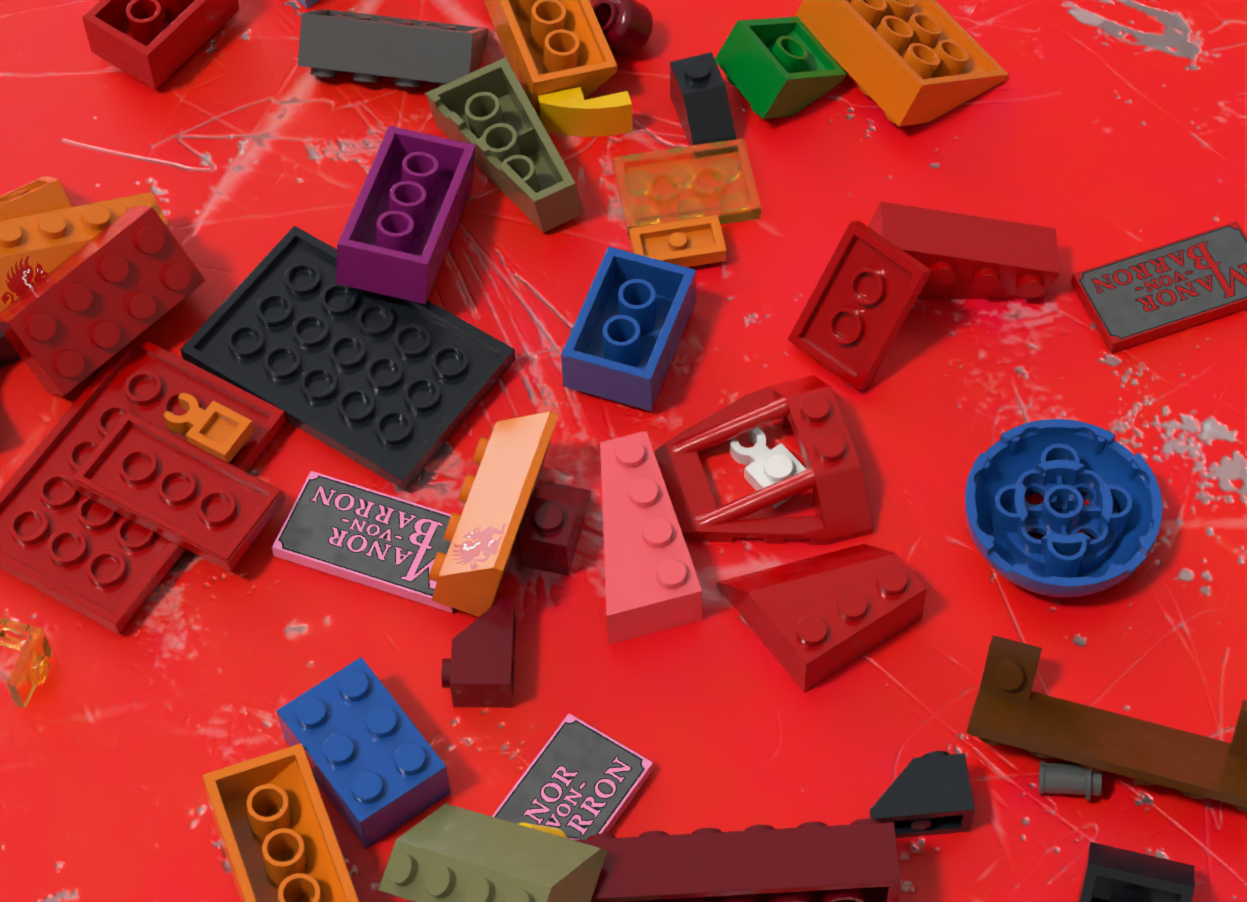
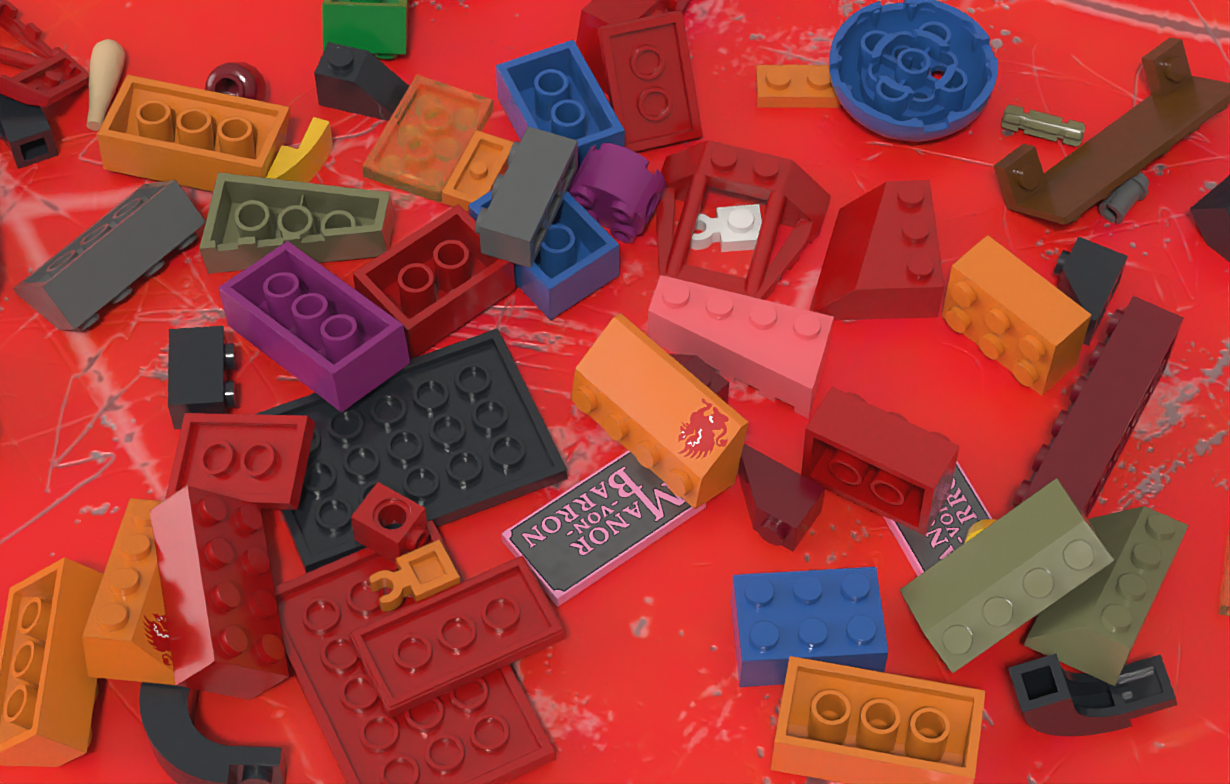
camera: 60 degrees left, 0 degrees up
none -> red plate [165,413,315,510]
none -> black brick [168,326,237,429]
none -> red brick [351,482,429,564]
none -> red brick [353,204,515,359]
none -> dark grey brick [475,126,578,268]
none -> blue brick [496,39,625,180]
none -> magenta brick [567,143,666,243]
none -> orange plate [756,65,841,108]
none -> red brick [801,387,960,536]
none -> orange brick [942,235,1091,396]
none -> olive axle [1002,104,1085,147]

